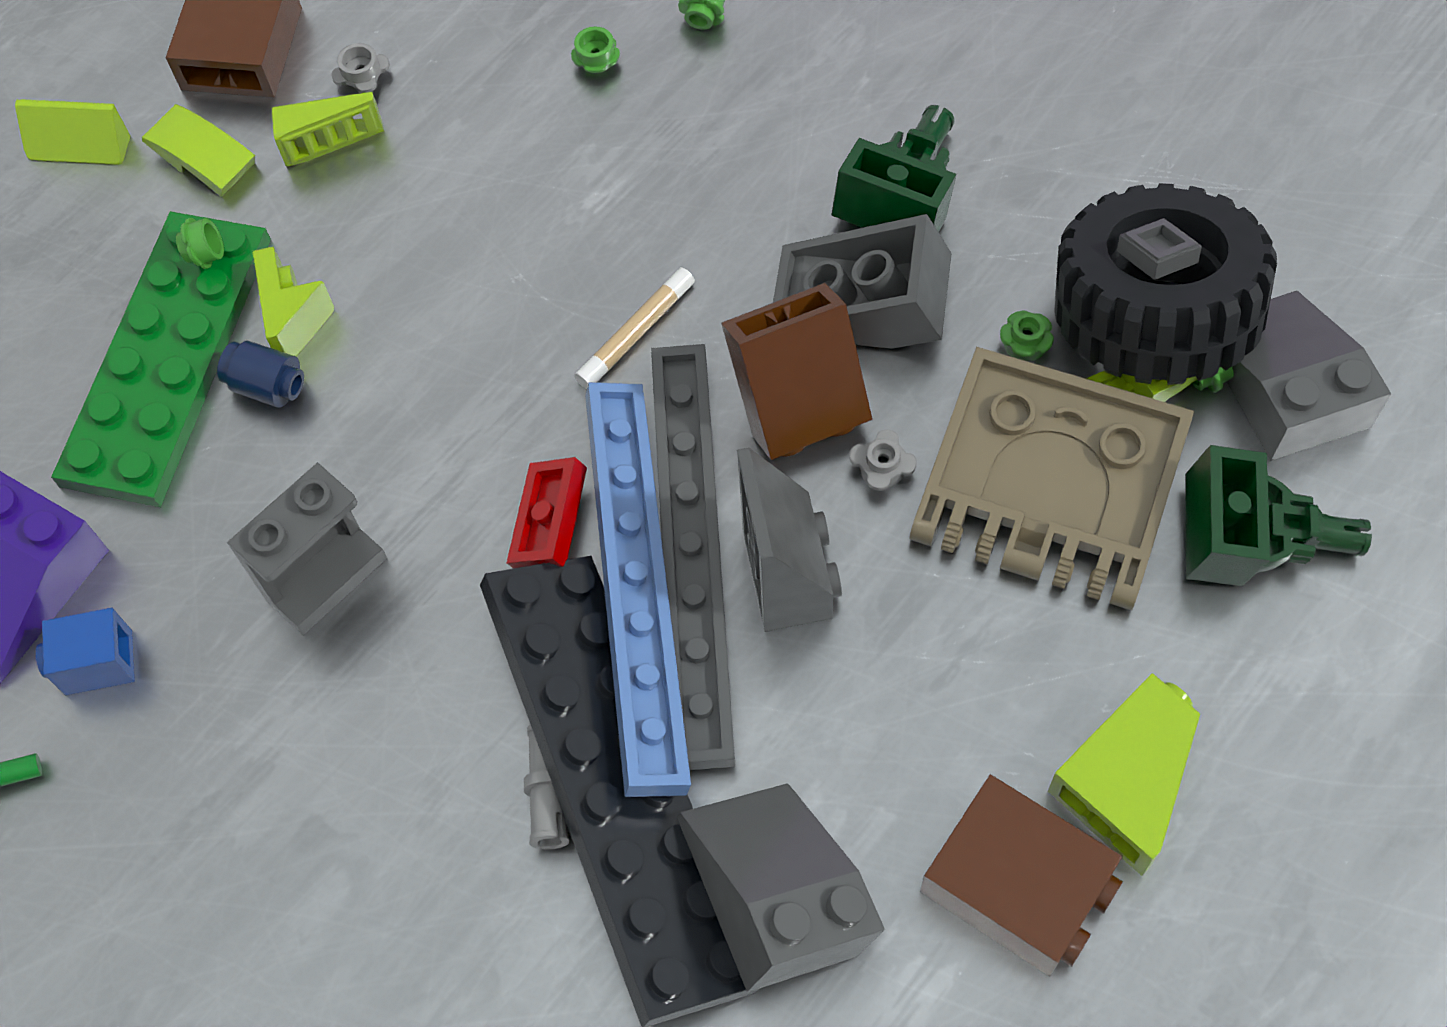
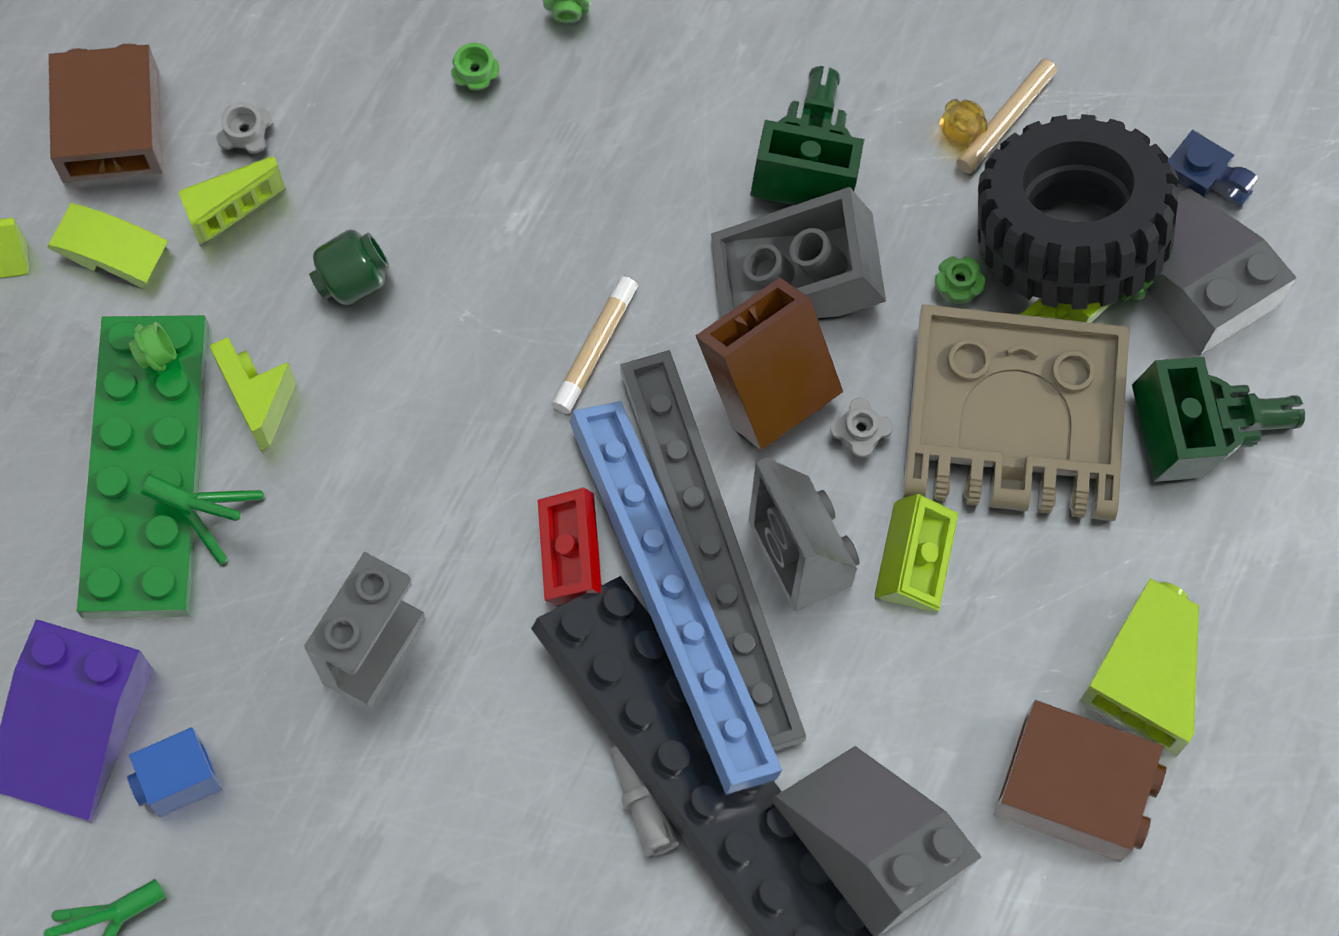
camera: 20 degrees left, 5 degrees up
dark blue brick [217,340,304,408] -> none
dark grey tile [1117,218,1202,280] -> none
none -> green plant [140,474,264,565]
none -> dark green head [309,229,390,306]
none -> lime slope [875,494,959,612]
none -> clear yellow plate [940,99,988,146]
none -> tan bar [956,59,1057,174]
none -> dark blue plate [1168,129,1259,208]

